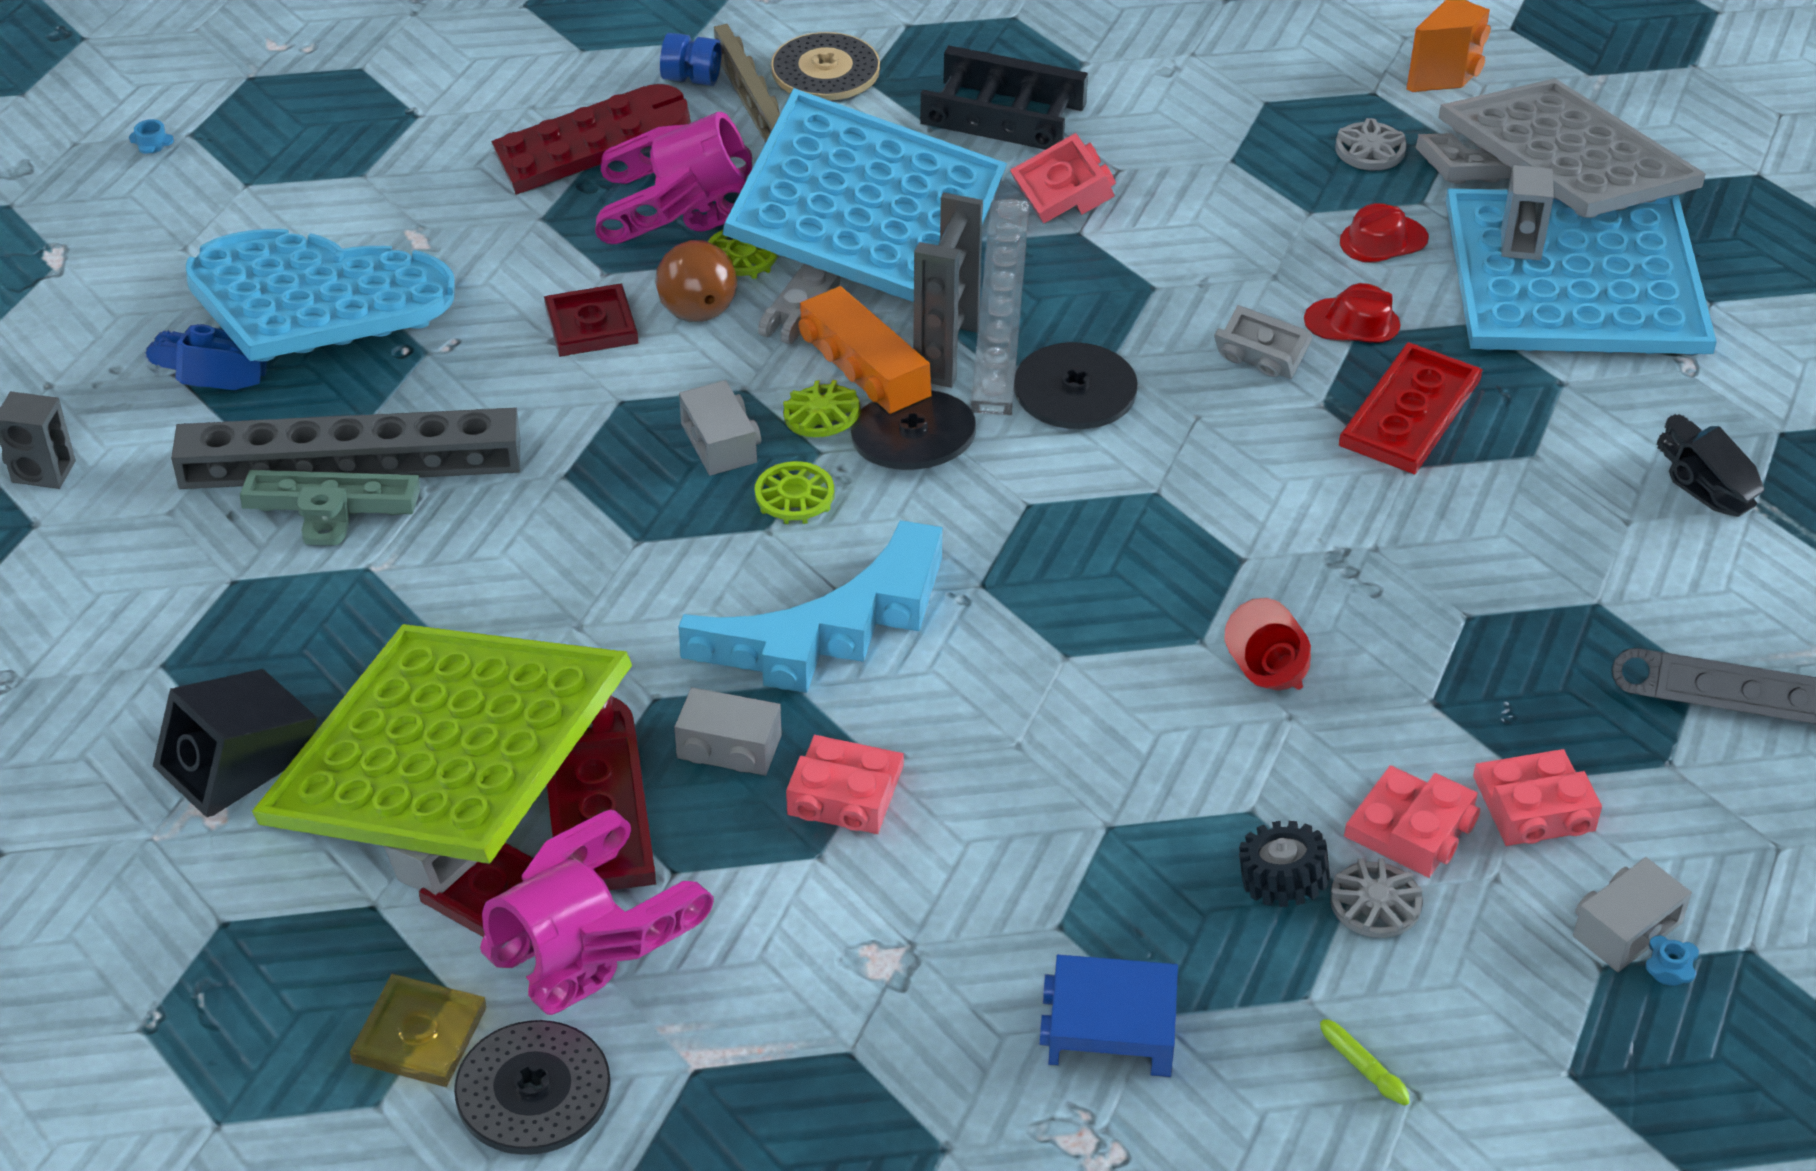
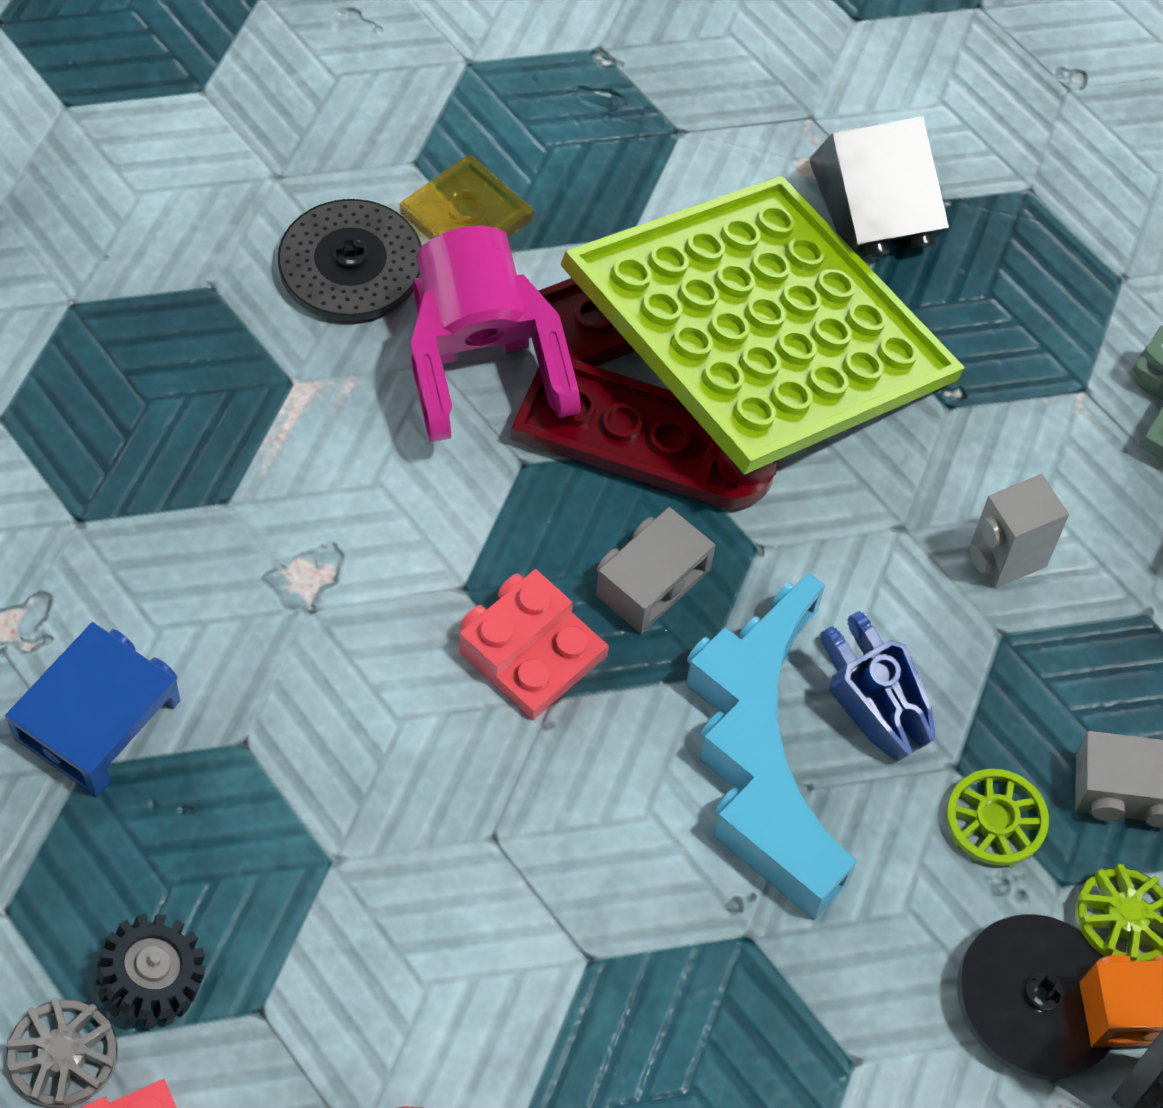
camera: 115 degrees right, 15 degrees up
none -> blue hinge [820,611,935,761]
none -> light grey brick [969,474,1069,589]

